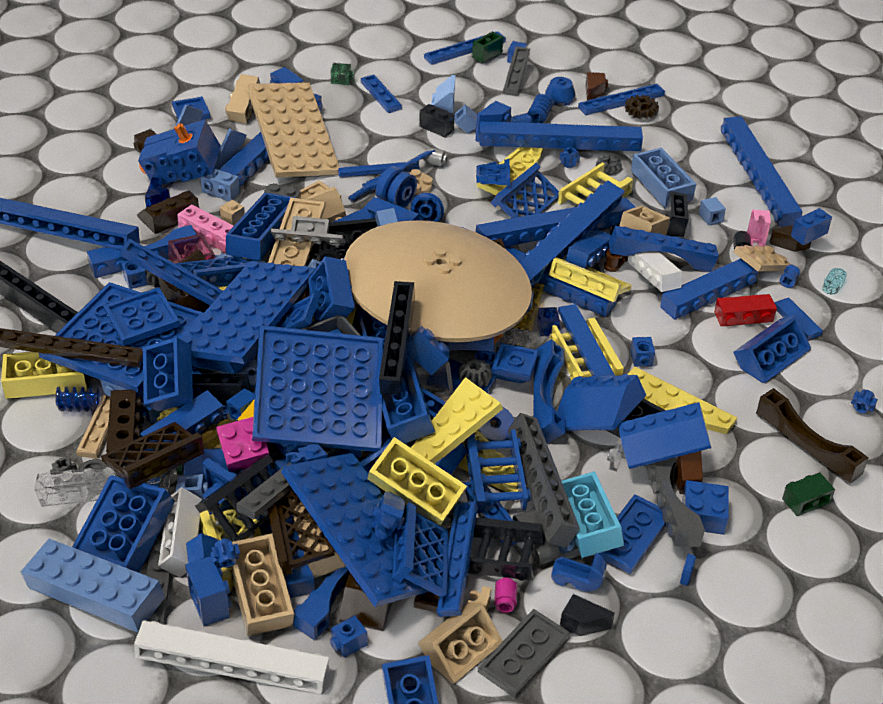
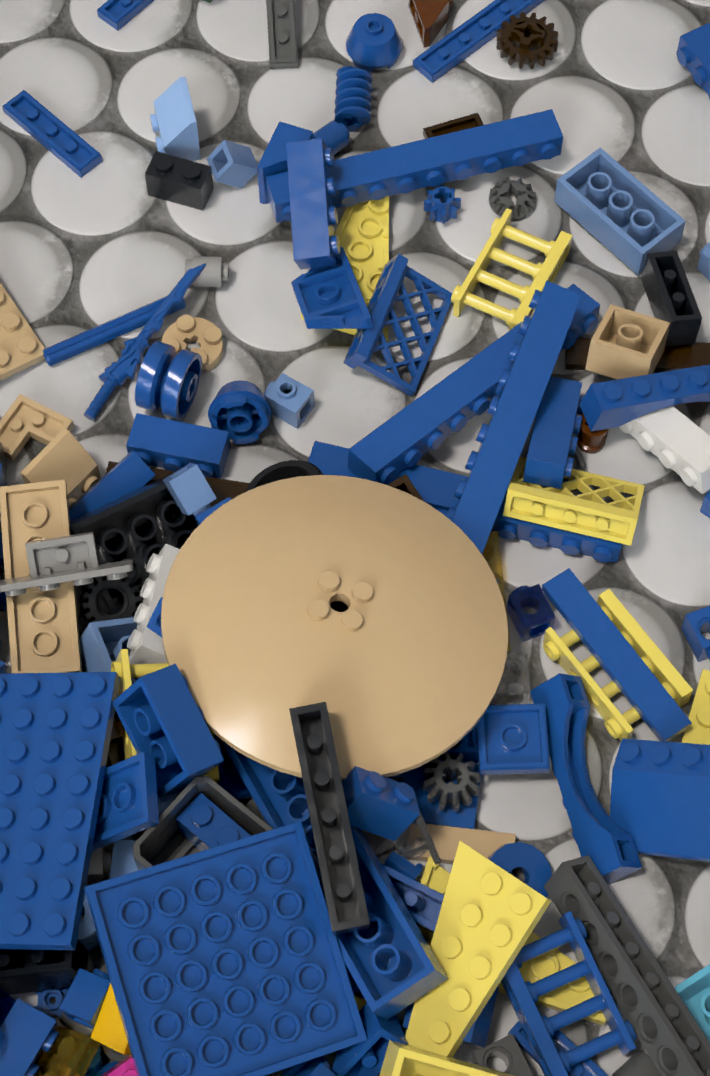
camera: 15 degrees left, 20 degrees up
none -> medium blue brick [264,373,315,429]
none -> blue brick [286,138,340,270]

